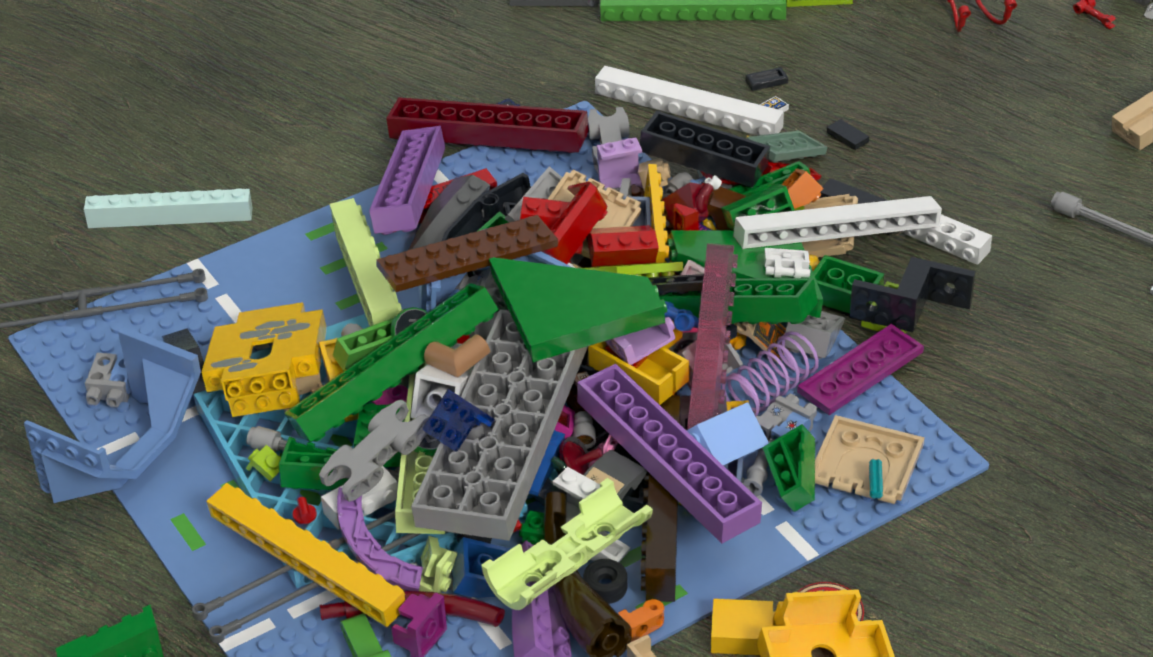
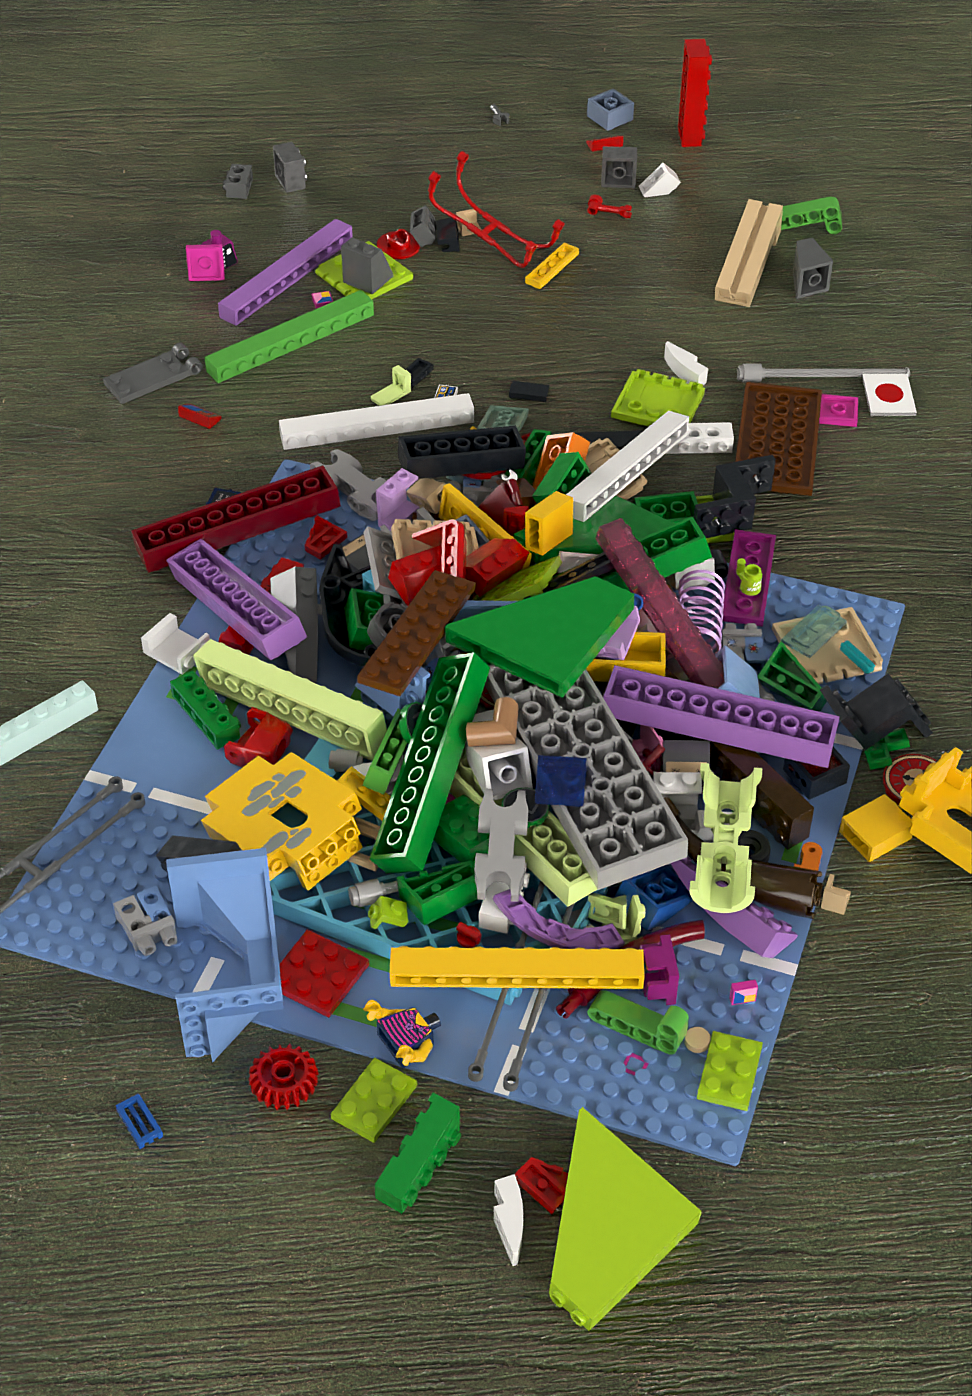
camera: 40 degrees left, 5 degrees up
white plate [764,248,810,278] -> none
none -> white panel [141,613,210,675]
none -> green brick [170,670,241,750]
none -> red slope [178,404,222,429]
none -> red piece [224,707,293,767]
none -> red gear [249,1043,318,1110]
none -> red plate [279,929,369,1018]
none -> red wing [305,515,348,560]
none -> lime plate [331,1057,417,1143]
none -> torso [363,1000,441,1069]
none -> yellowish green bracket [371,365,411,406]
none -> yellow plate [525,243,579,289]
none -> yellow brick [525,491,573,556]
none -> lime hinge [611,369,705,427]
none -> white slope [664,341,708,385]
none -> black brick [710,549,728,580]
none -> reddish brown plate [735,382,822,496]
none -> lime piece [736,558,762,596]
none -> clear light blue piece [781,605,847,658]
none -> black piece [783,746,850,800]
none -> dark pink tile [819,394,858,427]
none -> black bracket [820,673,933,750]
none -> green tile [865,728,910,770]

